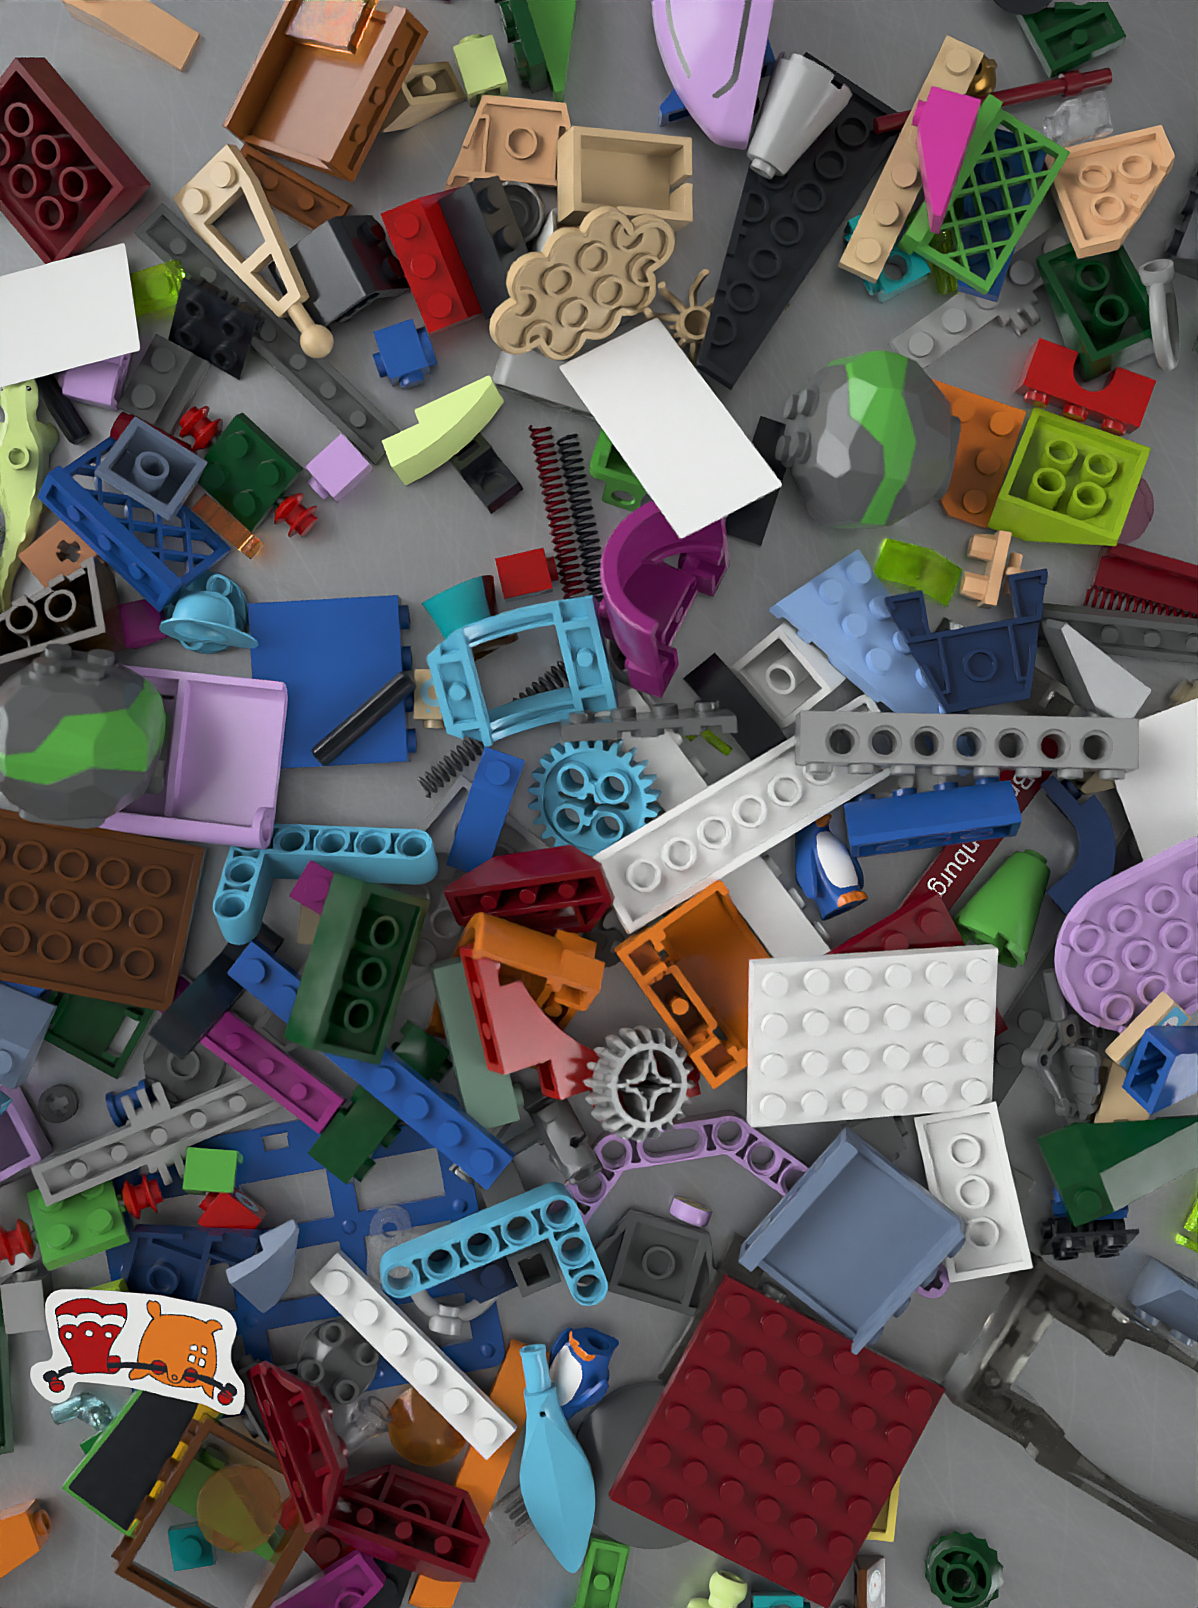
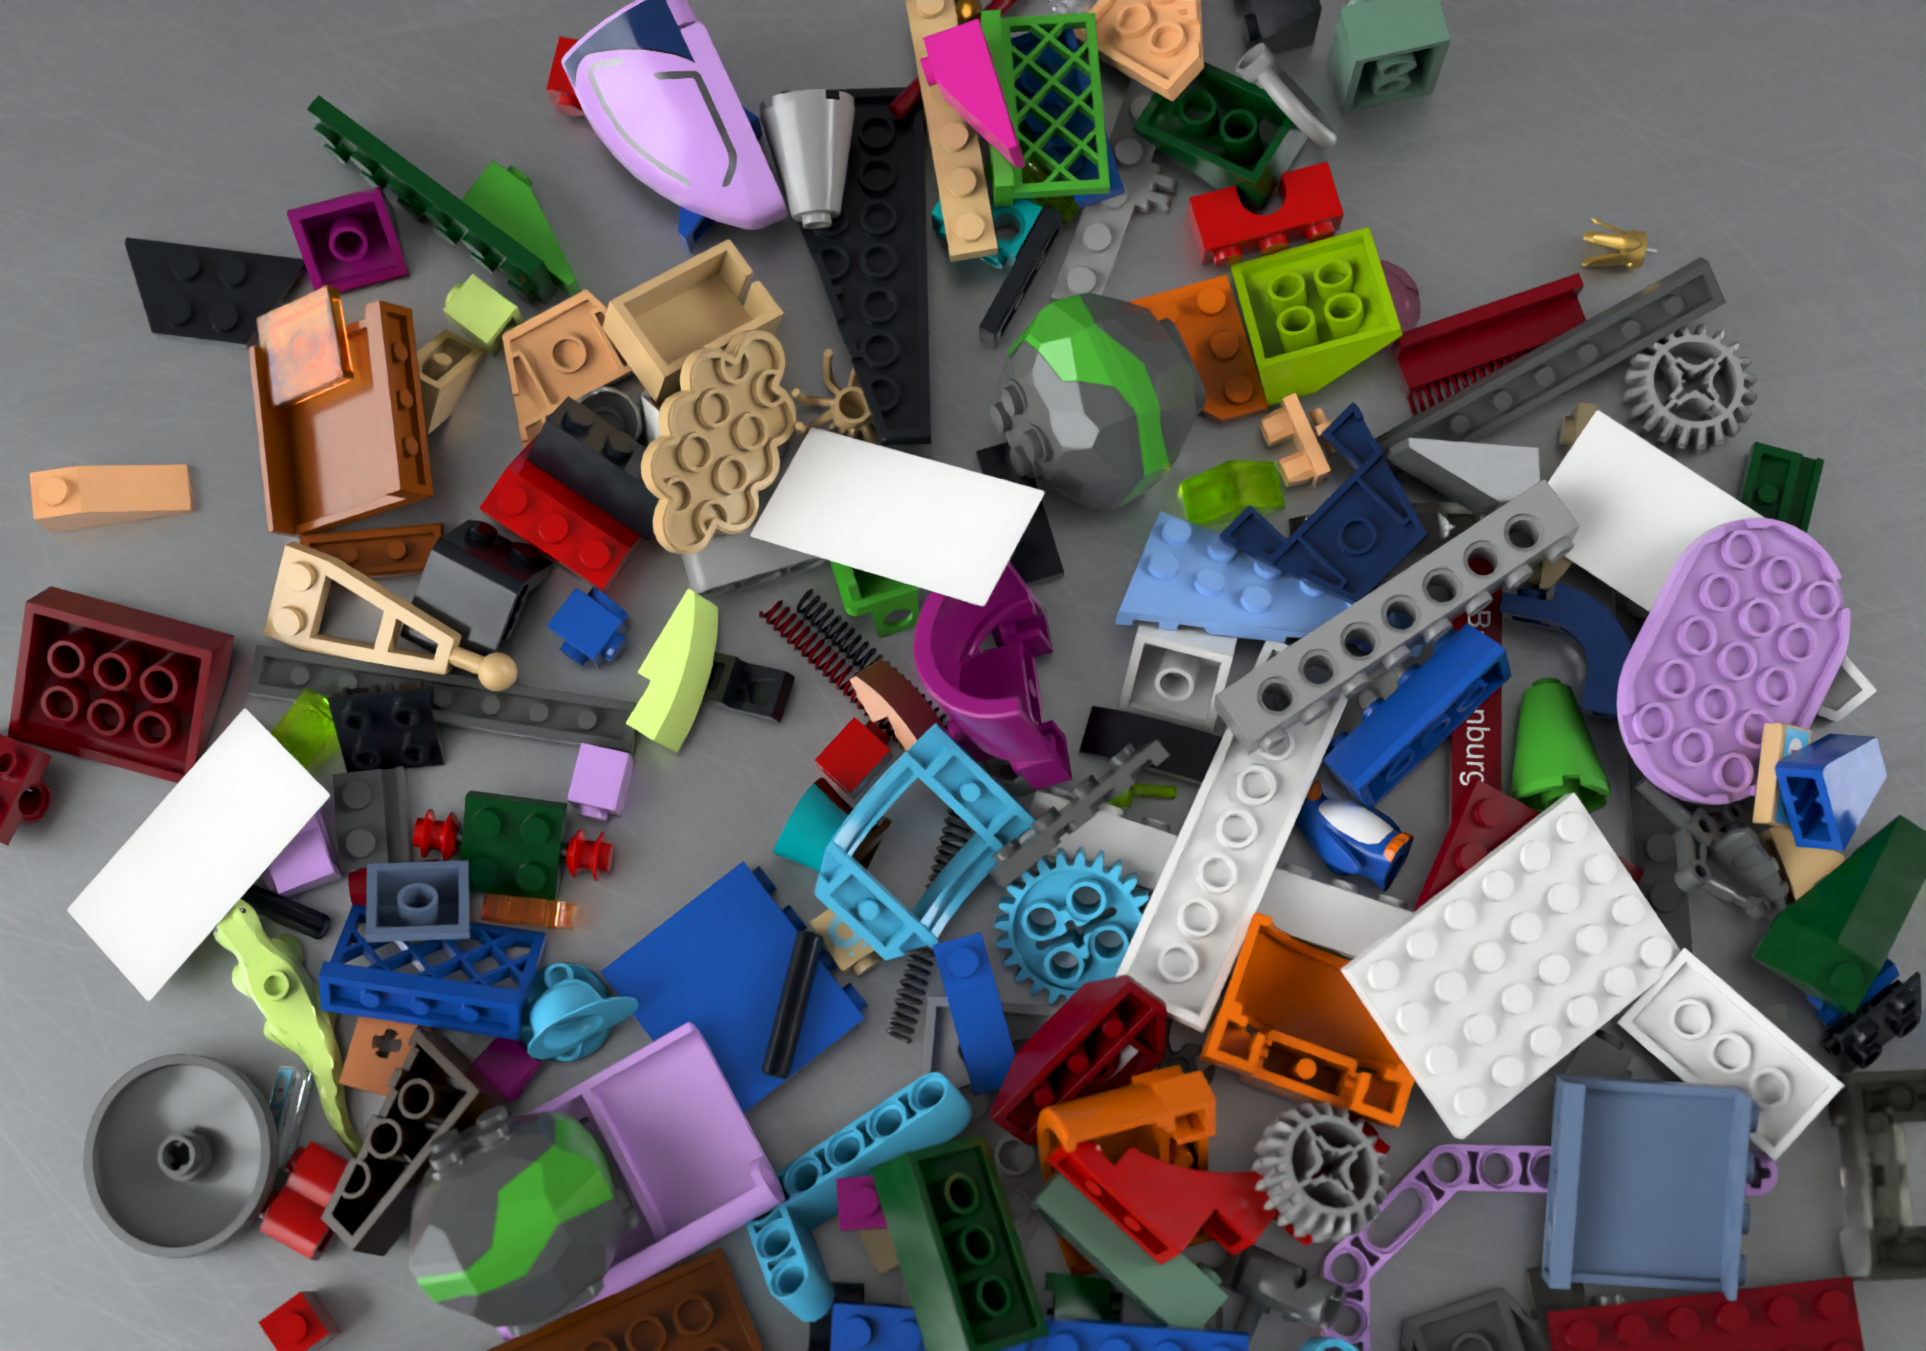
camera: 30 degrees left, 10 degrees down
lavender tile [669,1196,713,1227] -> none
none -> nougat slope [849,659,945,751]
none -> black tile [979,204,1063,348]

